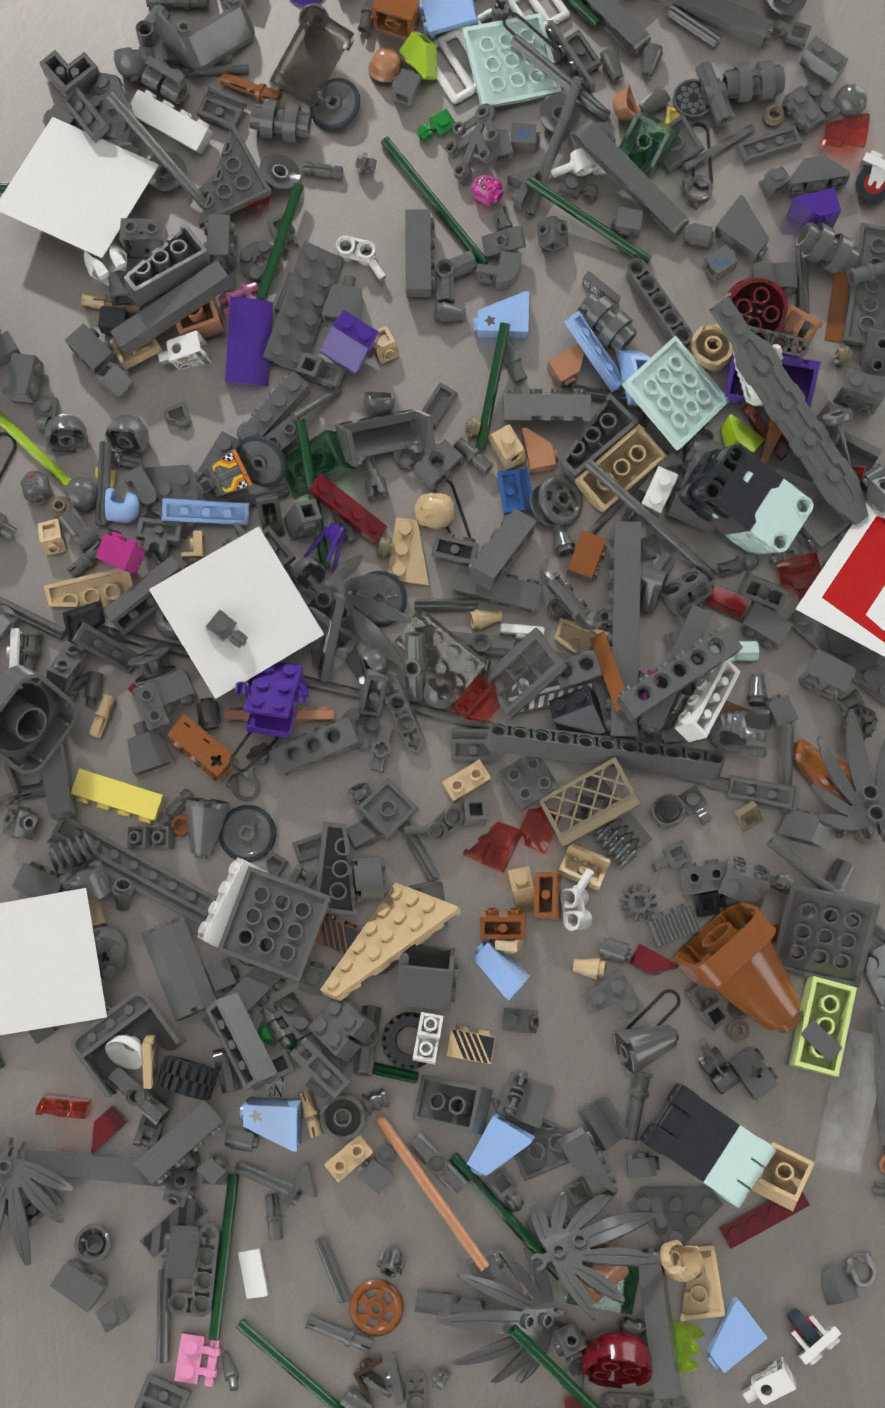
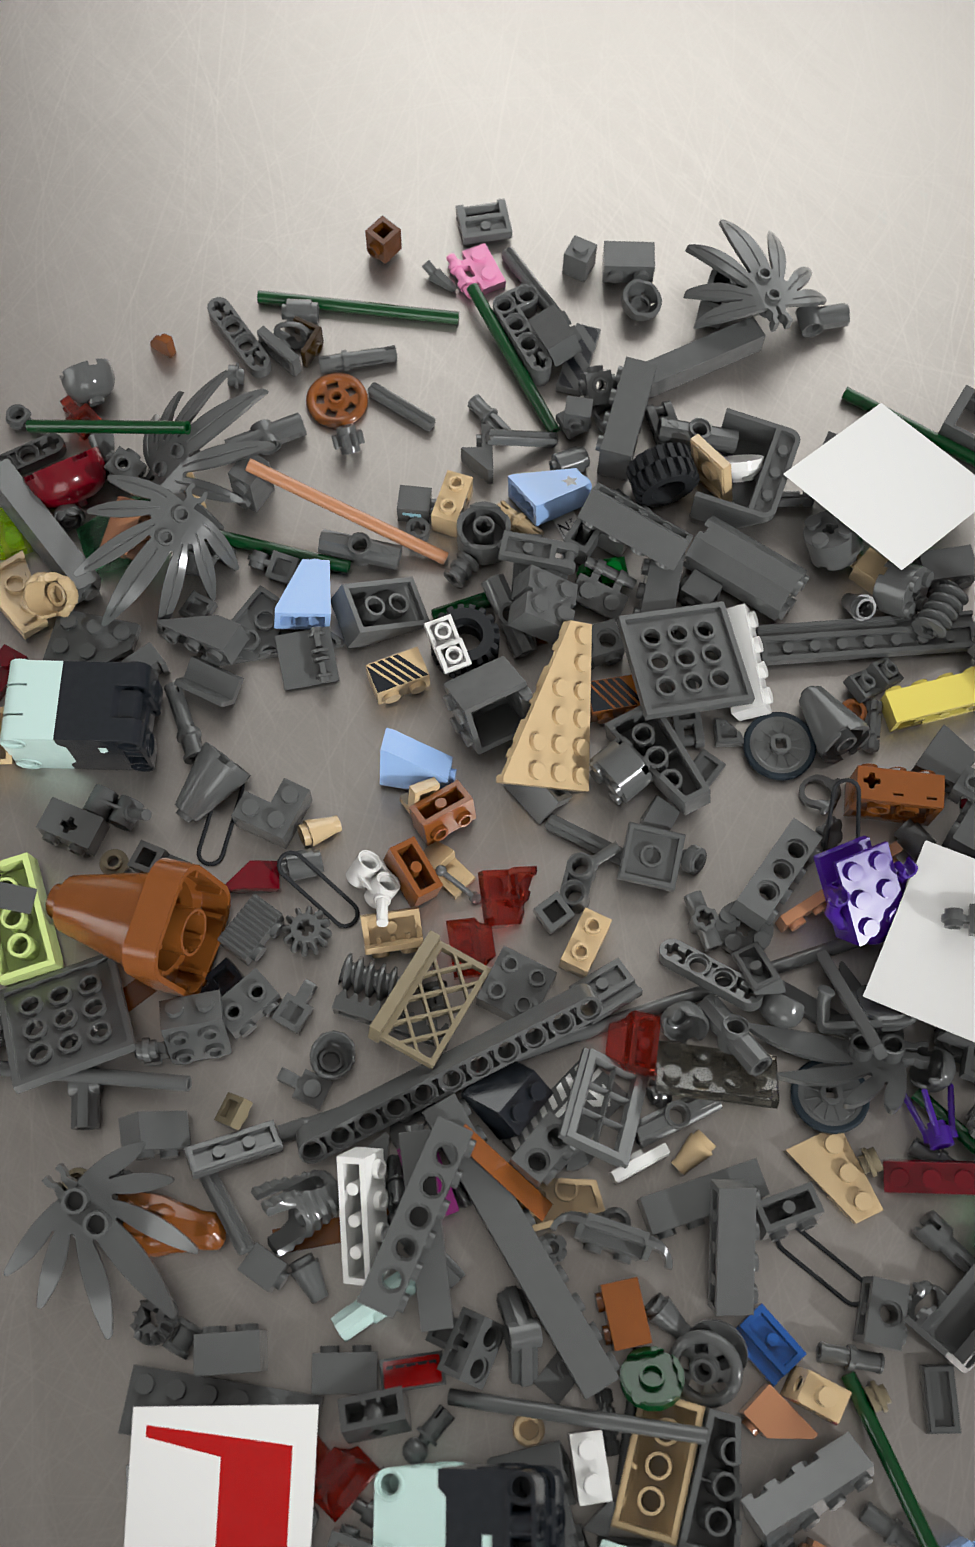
camera: 145 degrees right, 10 degrees down
clear red slope [35,1092,92,1119] -> none
dark red slope [91,1106,127,1154] -> none
white slope [238,1247,269,1299] -> none
tan hair [414,492,454,530] -> none
dark grey axle [414,598,478,612] -> none
dark grey bracket [502,1008,539,1034] -> none
none -> black piece [277,850,360,928]
none -> dark grey hinge [435,865,482,904]
none -> tan tile [512,1416,545,1447]
none -> tile [619,1346,685,1411]

